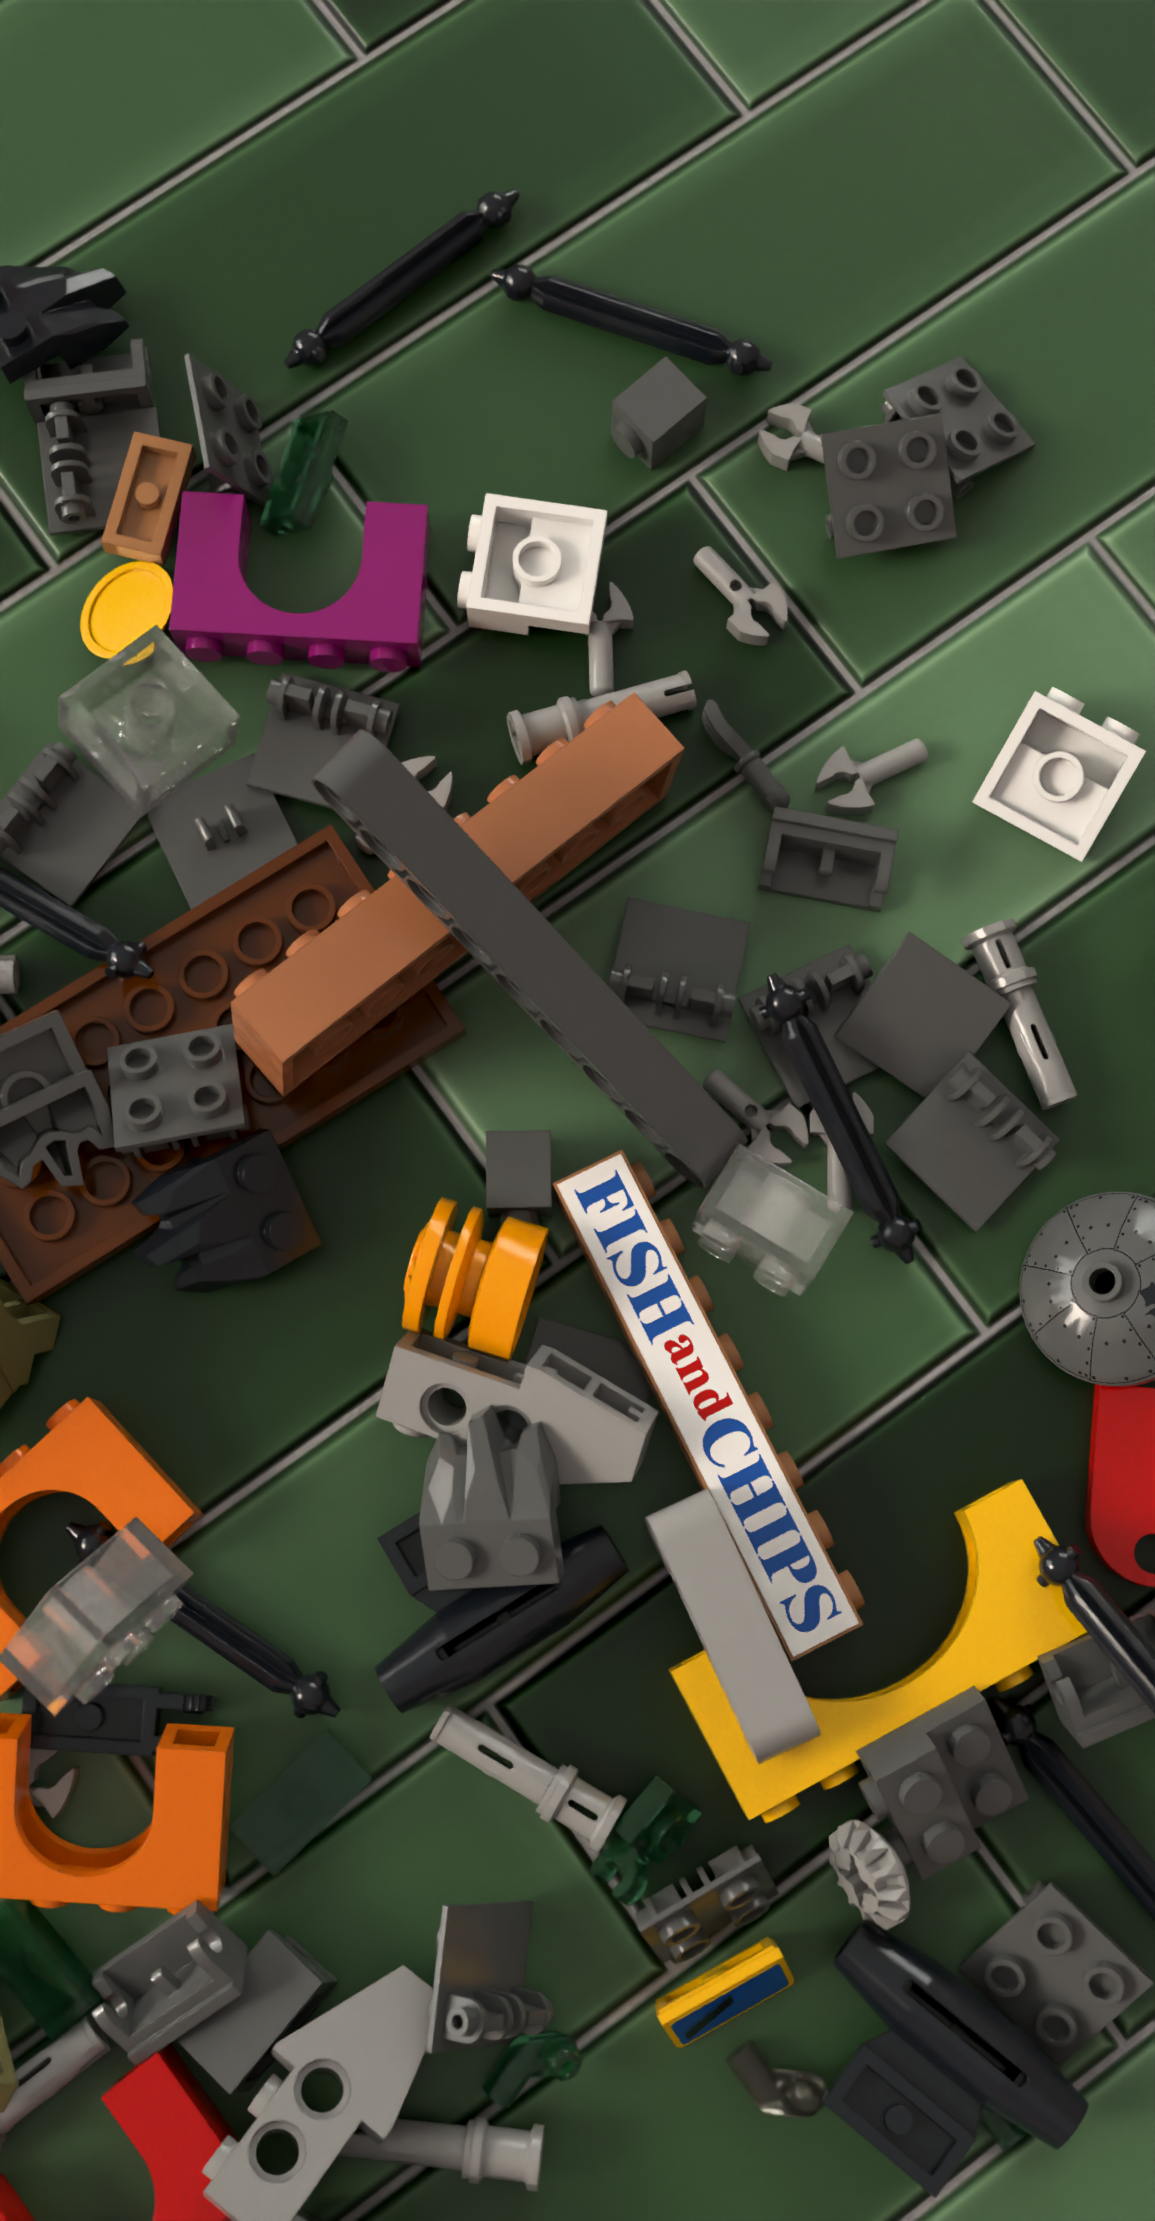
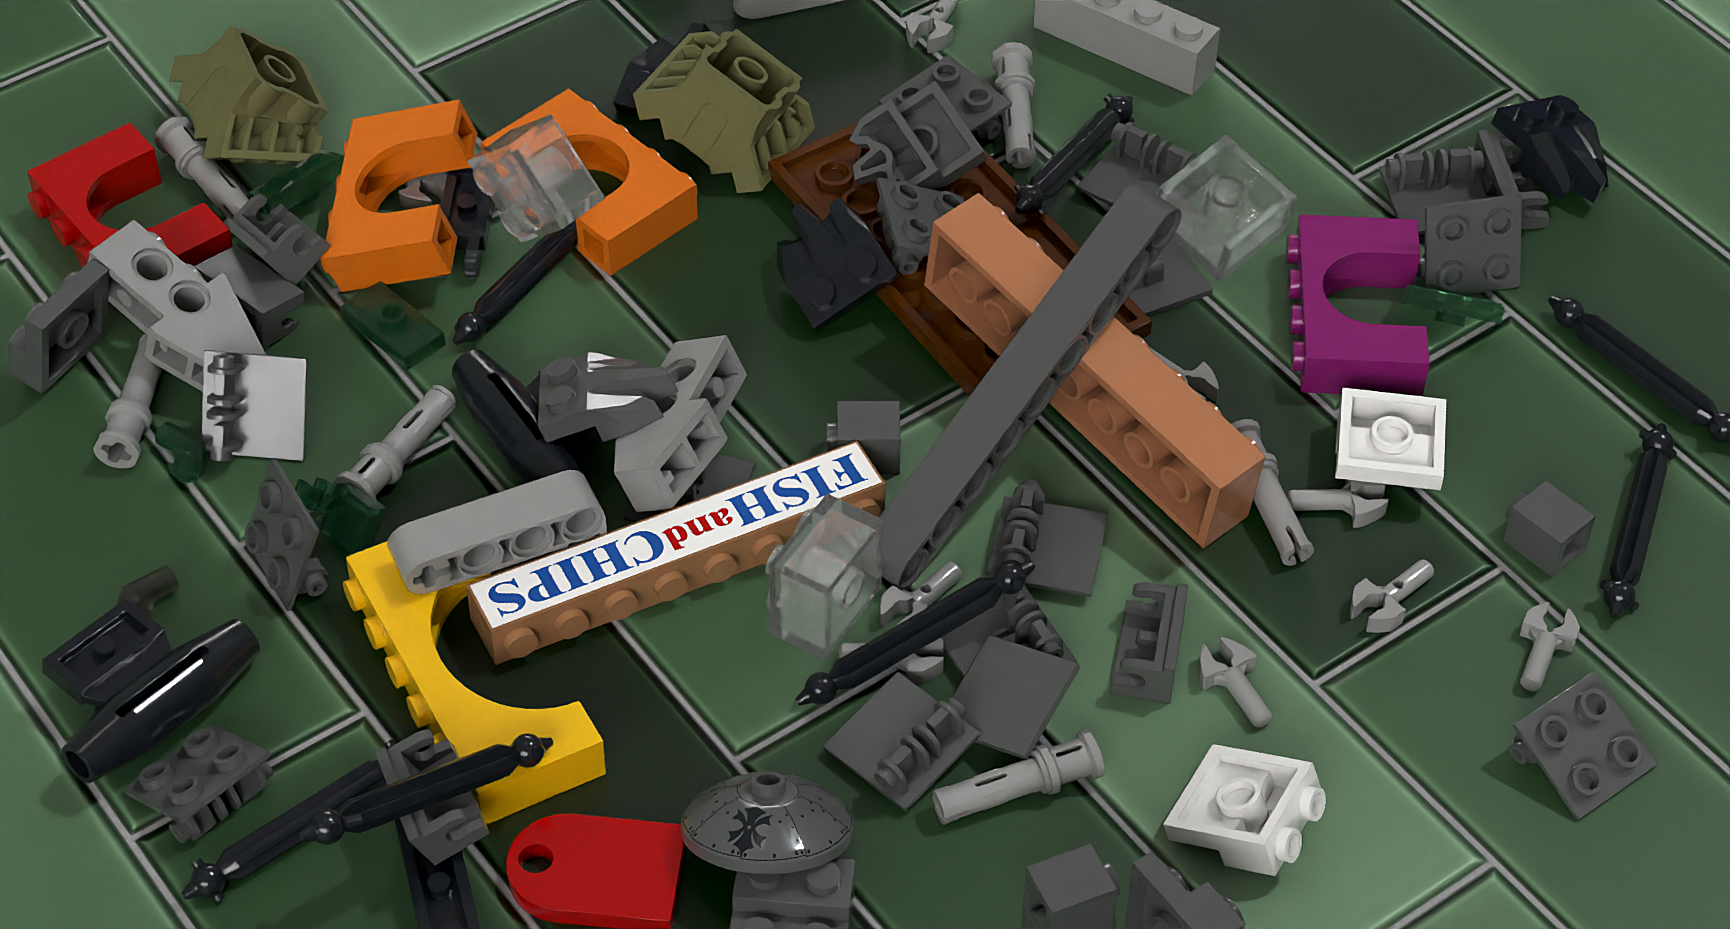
camera: 90 degrees right, 30 degrees down
yellow piece [80,561,173,659] -> none
medium nougat plate [101,431,196,566] -> none
dark grey hinge [246,672,400,809] -> none
light orange wheel [402,1197,549,1361] -> none
yellow slope [655,1936,794,2048] -> none
dark grey piece [701,699,790,812] -> none
dark grey hinge [820,413,957,559] -> none
light grey gear [829,1819,911,1930] -> none
dark grey plate [856,1686,1029,1880] -> none

